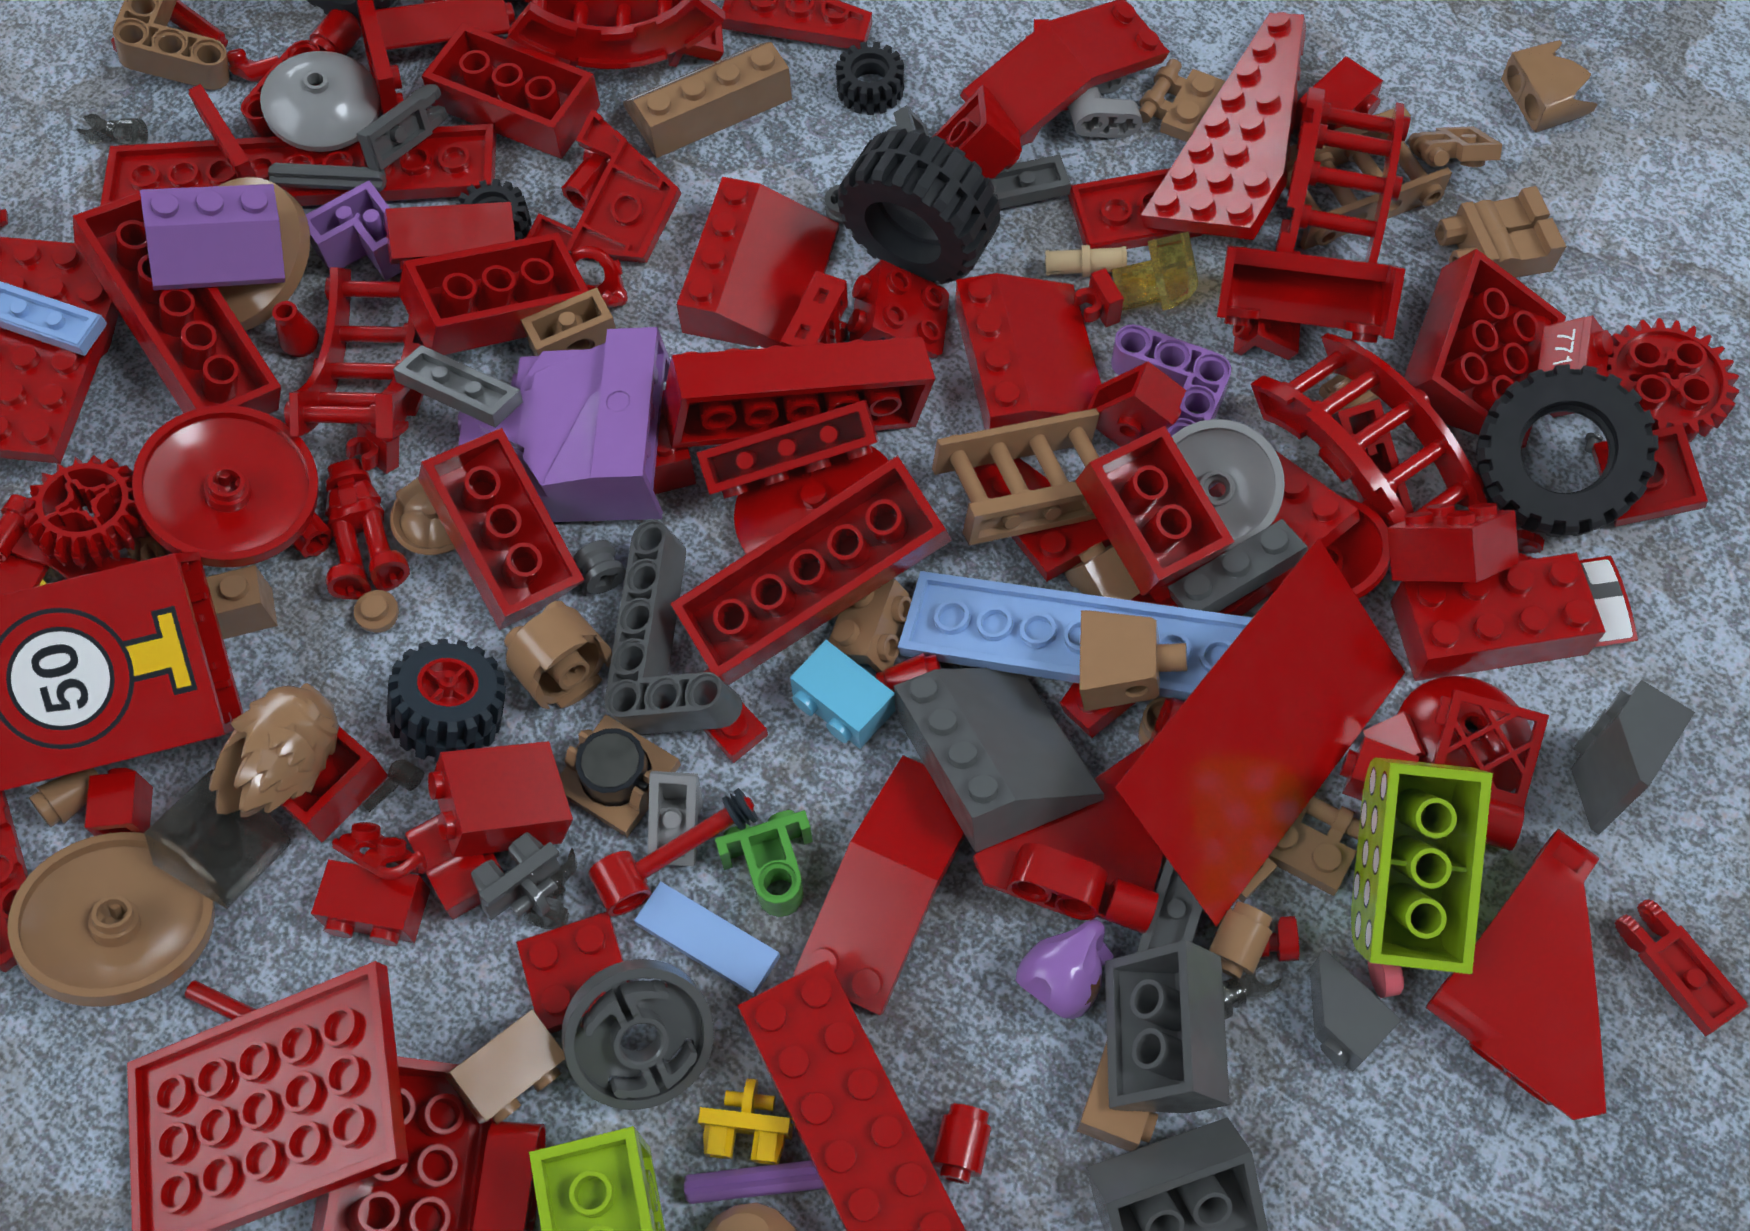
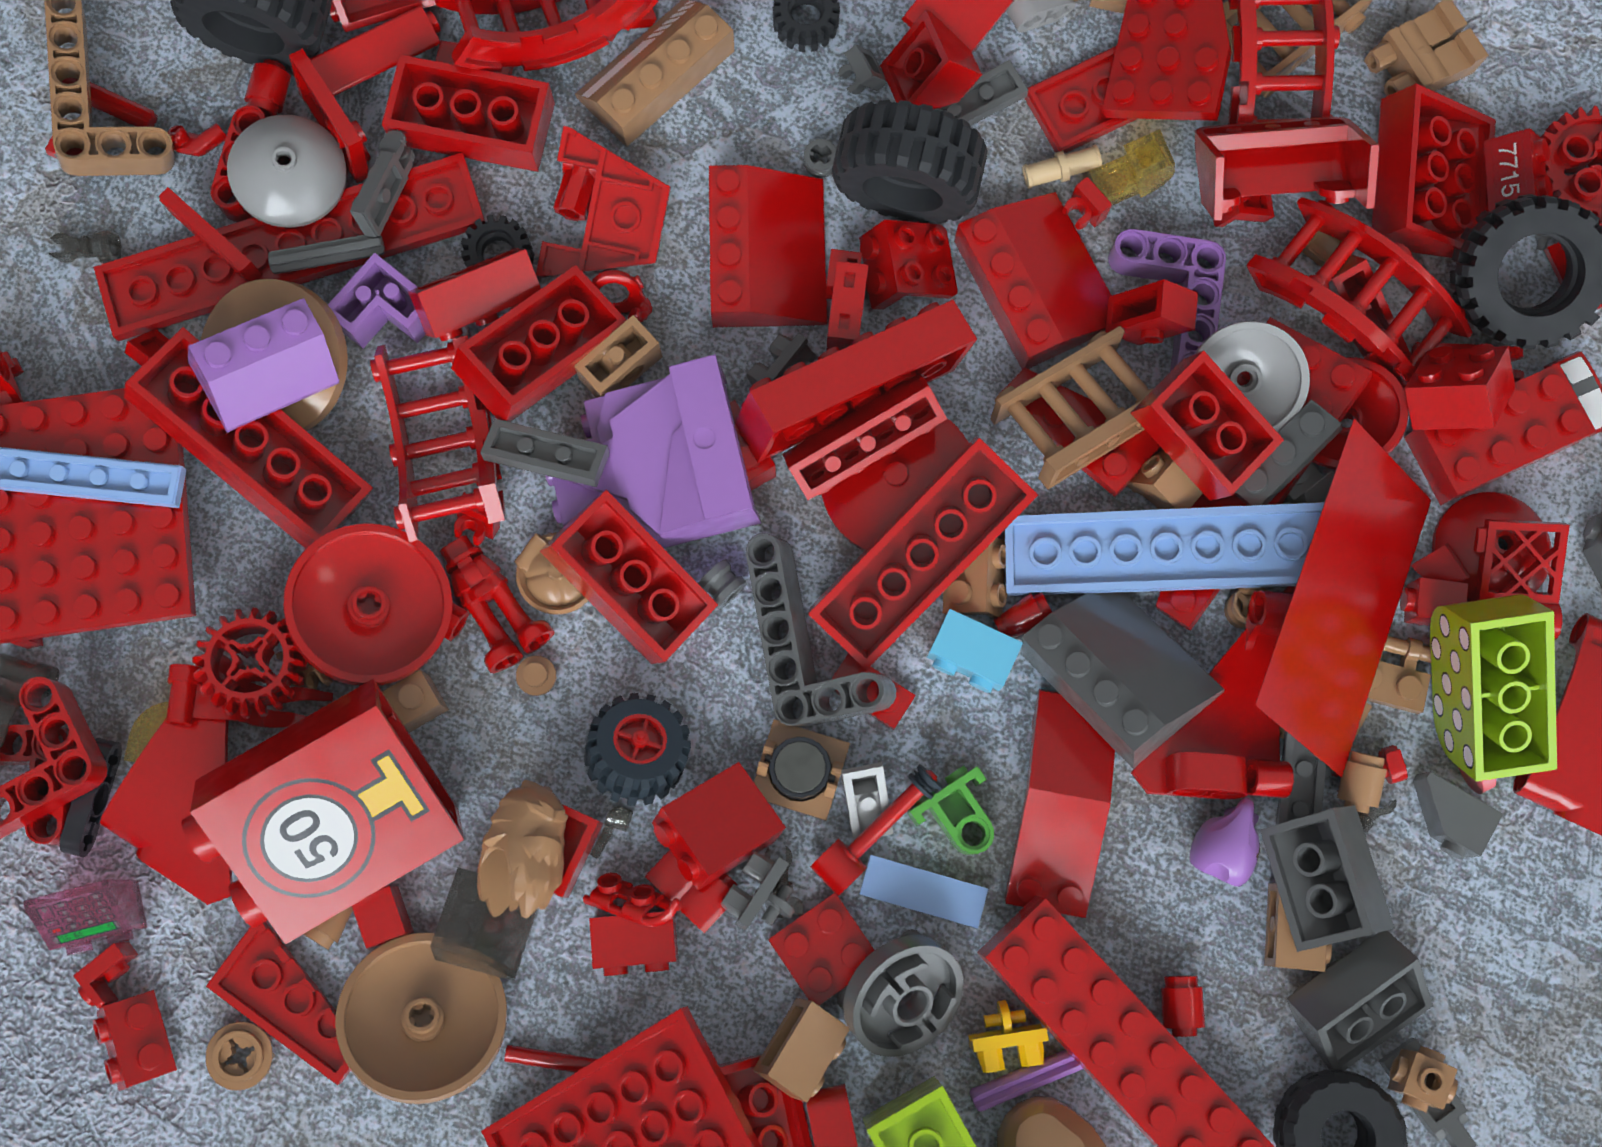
camera: 20 degrees left, 15 degrees up
red cone [272,301,319,357] -> none
medium nougat brick [504,601,612,709] -> none
medium nougat torso [1079,610,1187,710] -> none

